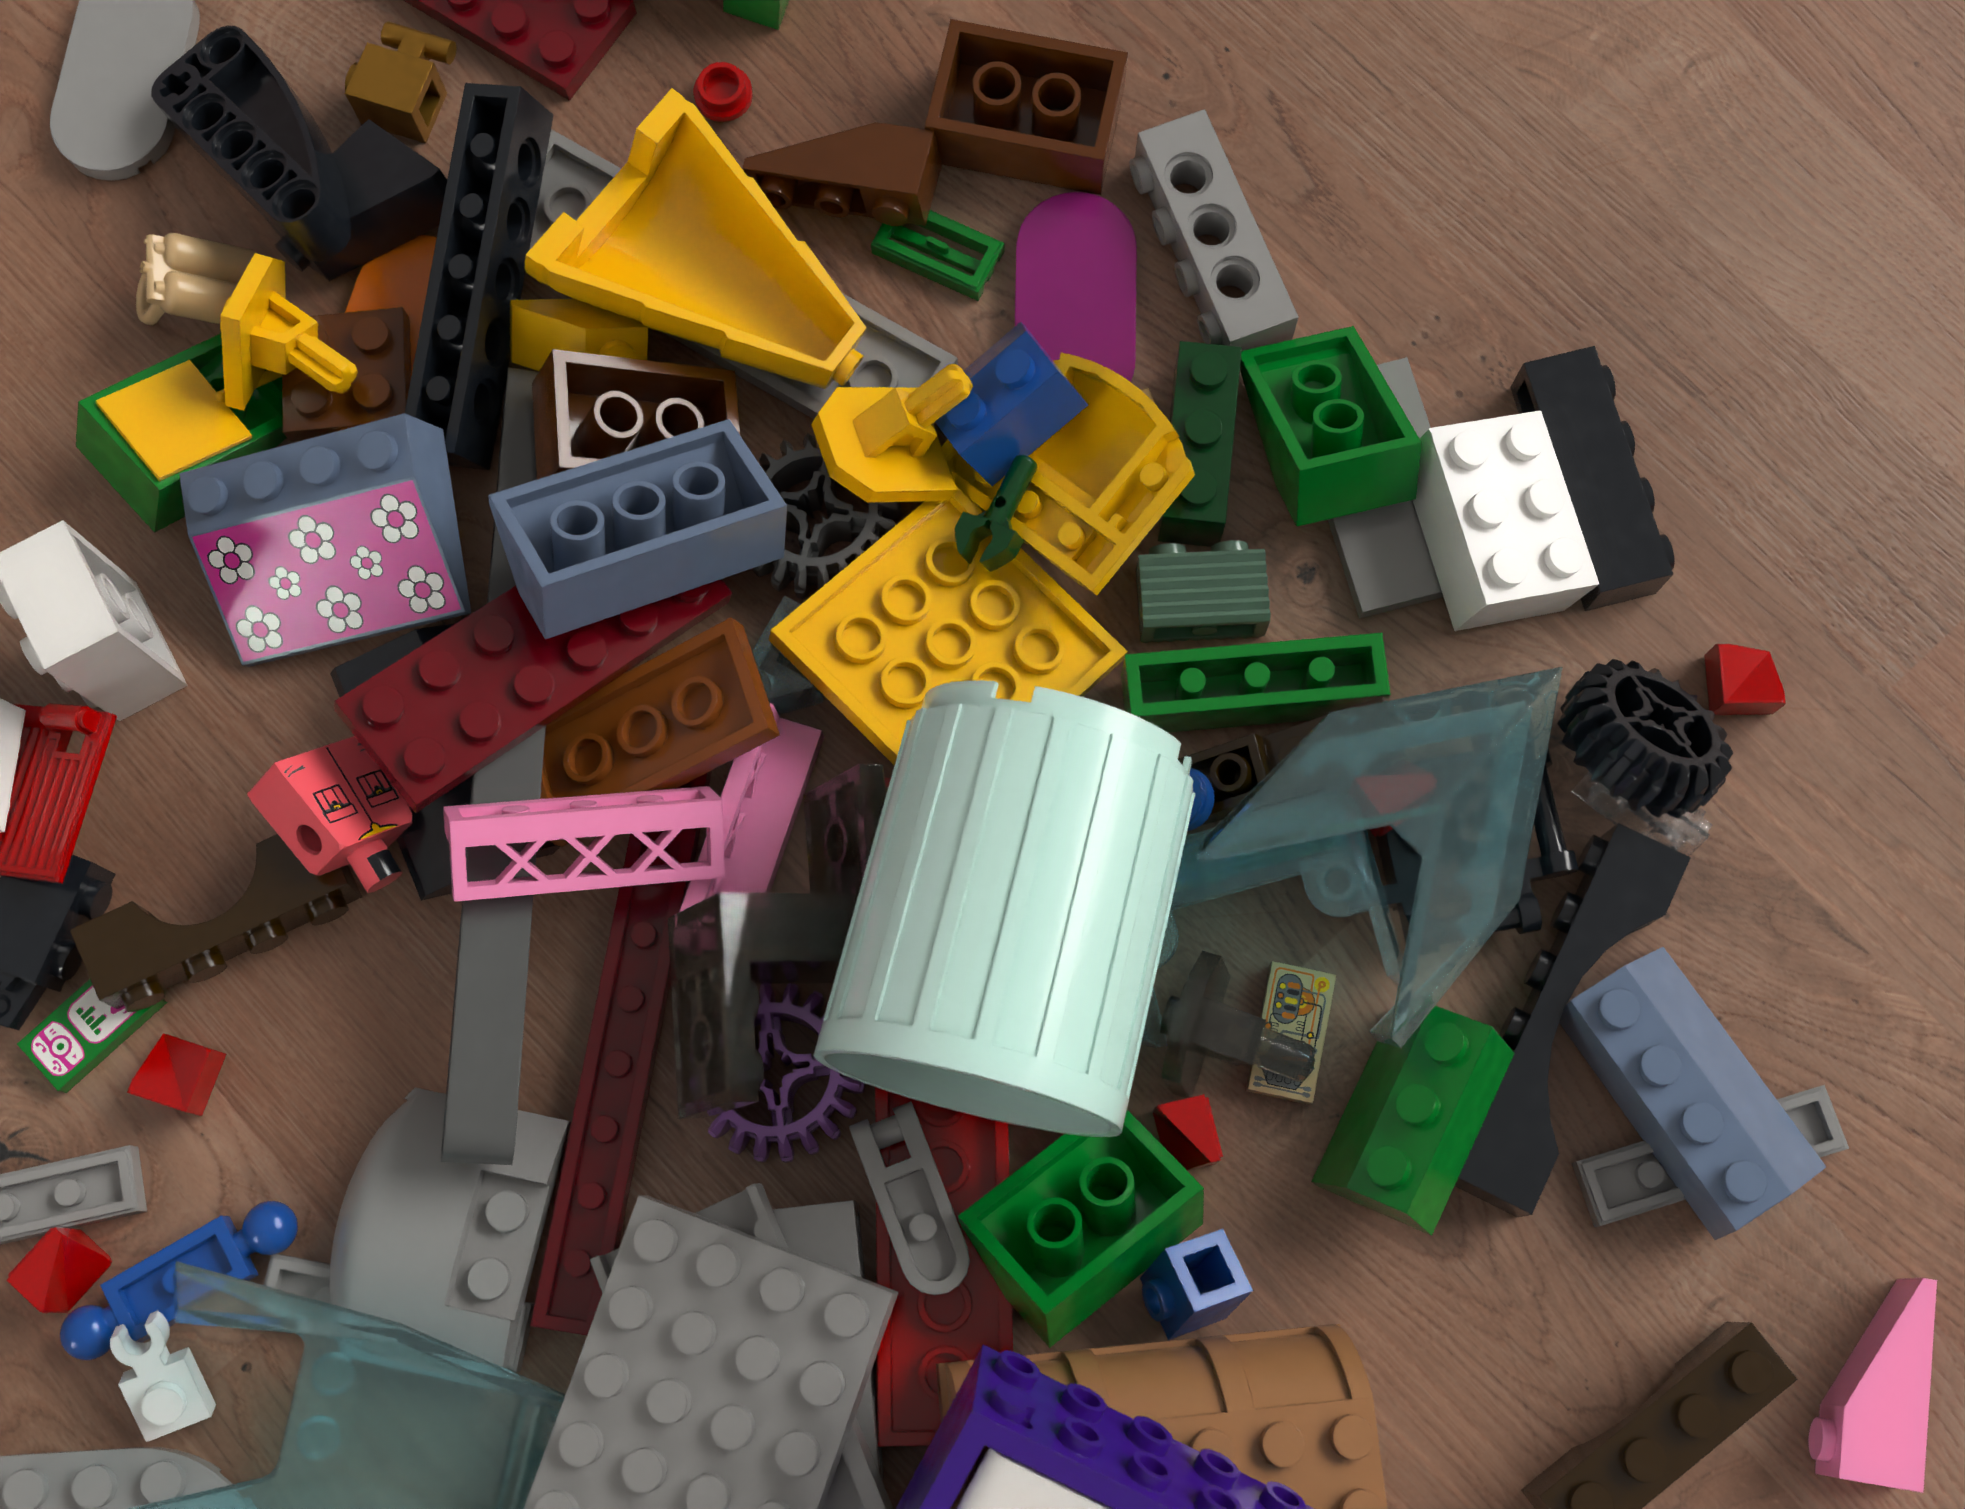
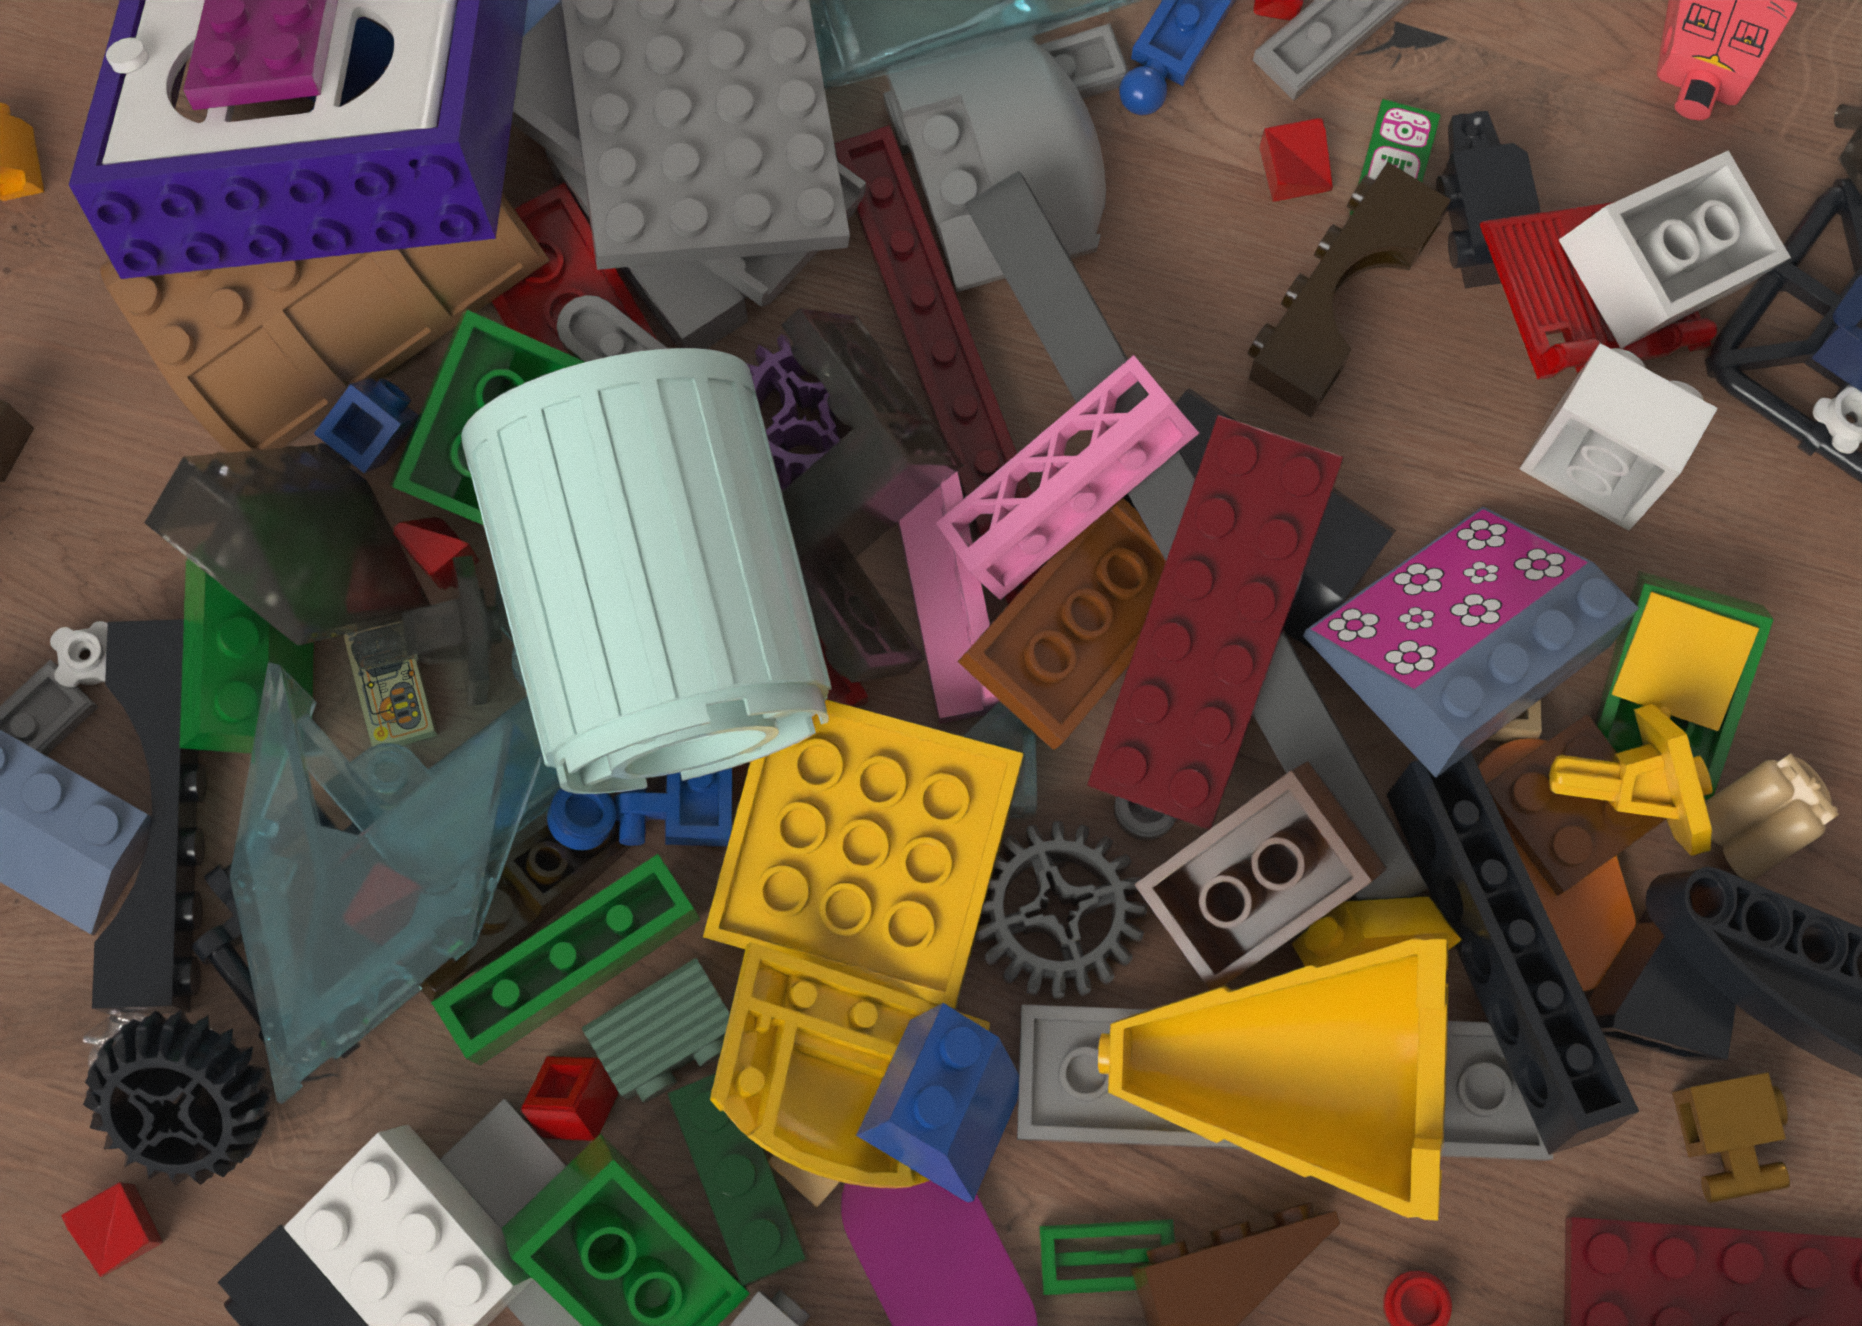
camera: 150 degrees right, 0 degrees up
coral torso [247,736,413,893] -> none
sand blue slope [488,419,787,639] -> none
yellow piece [811,364,973,503] -> none
dark green bar [955,455,1037,572] -> none
none -> white plate [50,621,108,688]
none -> clear smoke slope [144,443,431,645]
none -> red slope [520,1056,619,1141]

